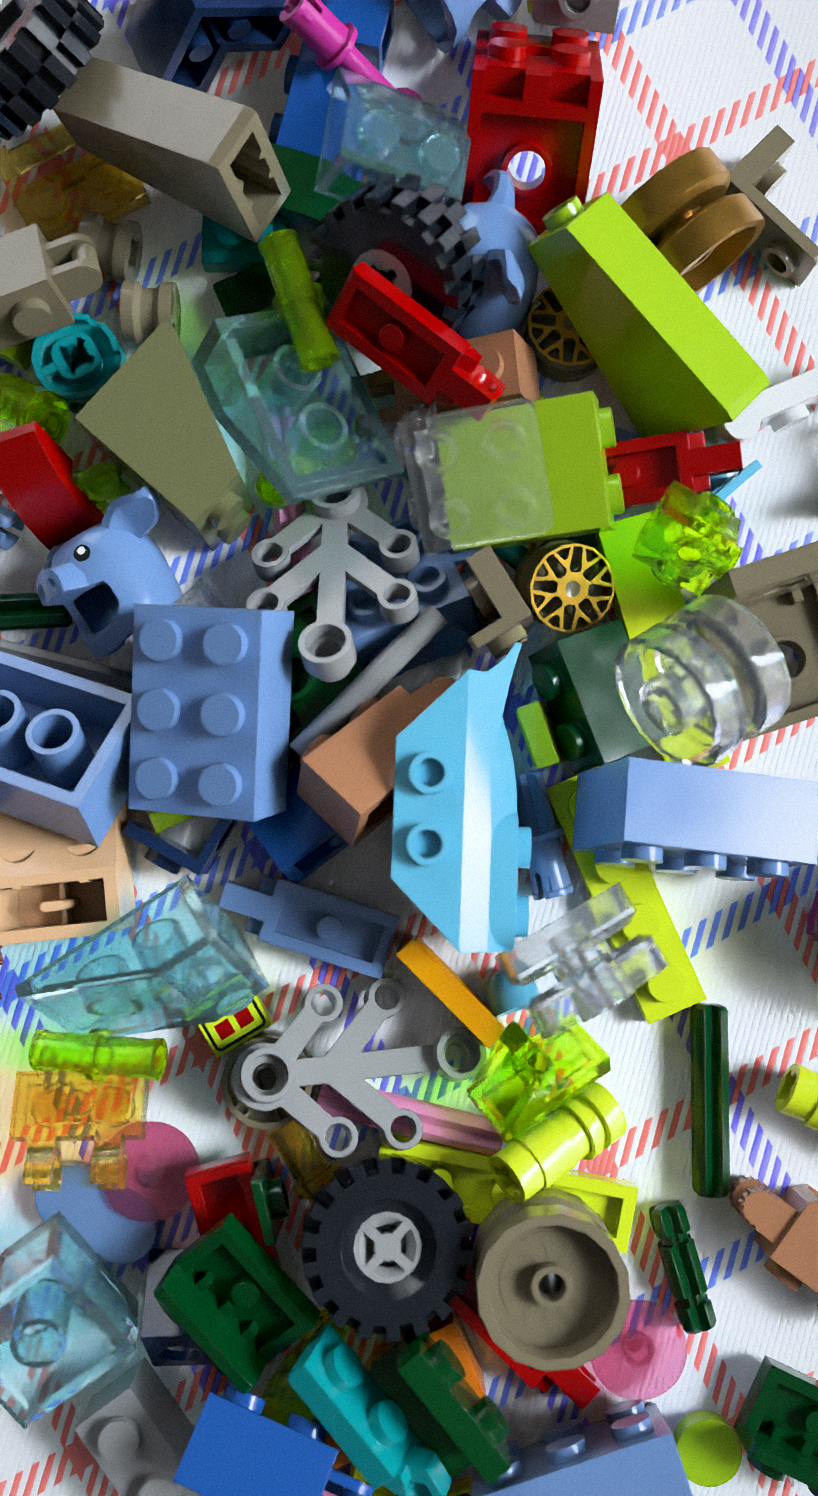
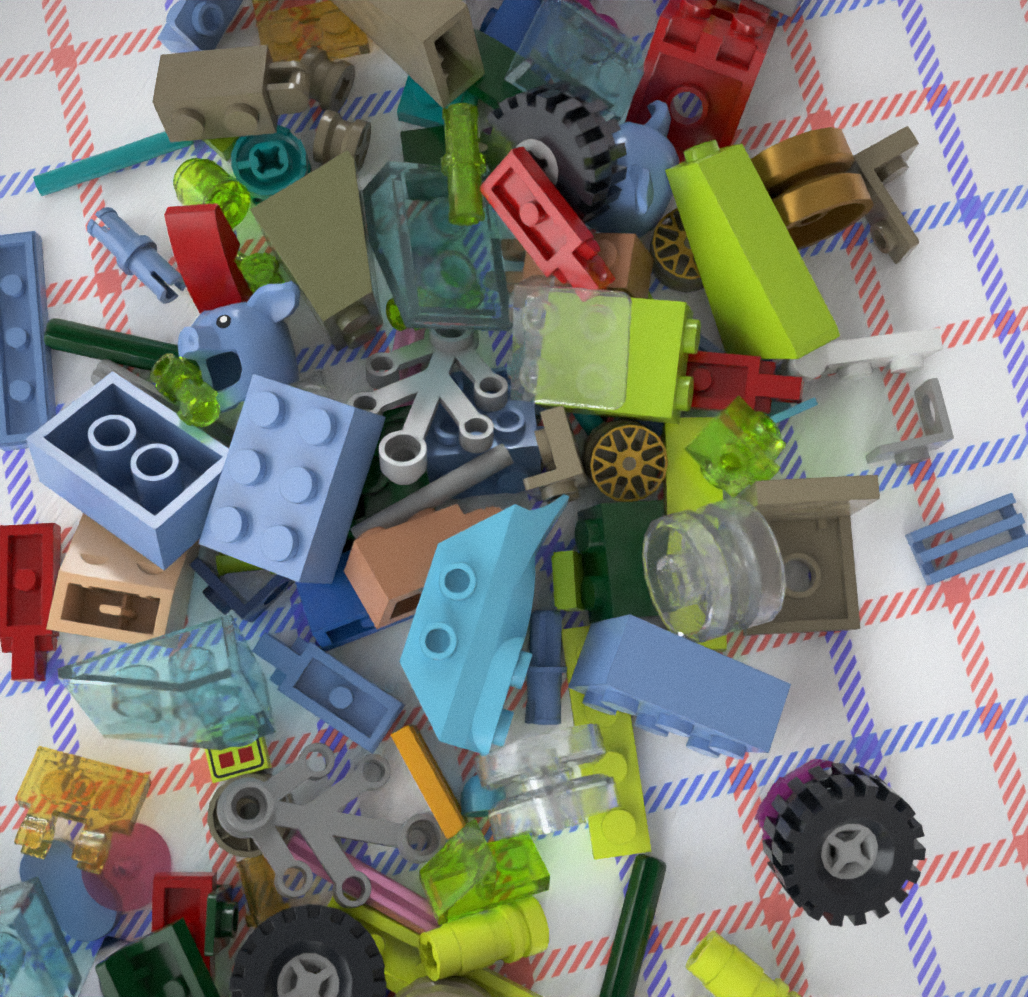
camera: 15 degrees right, 5 degrees down
clear neon green pin [28,1027,168,1082] -> none
none -> clear neon green bar [150,353,220,427]

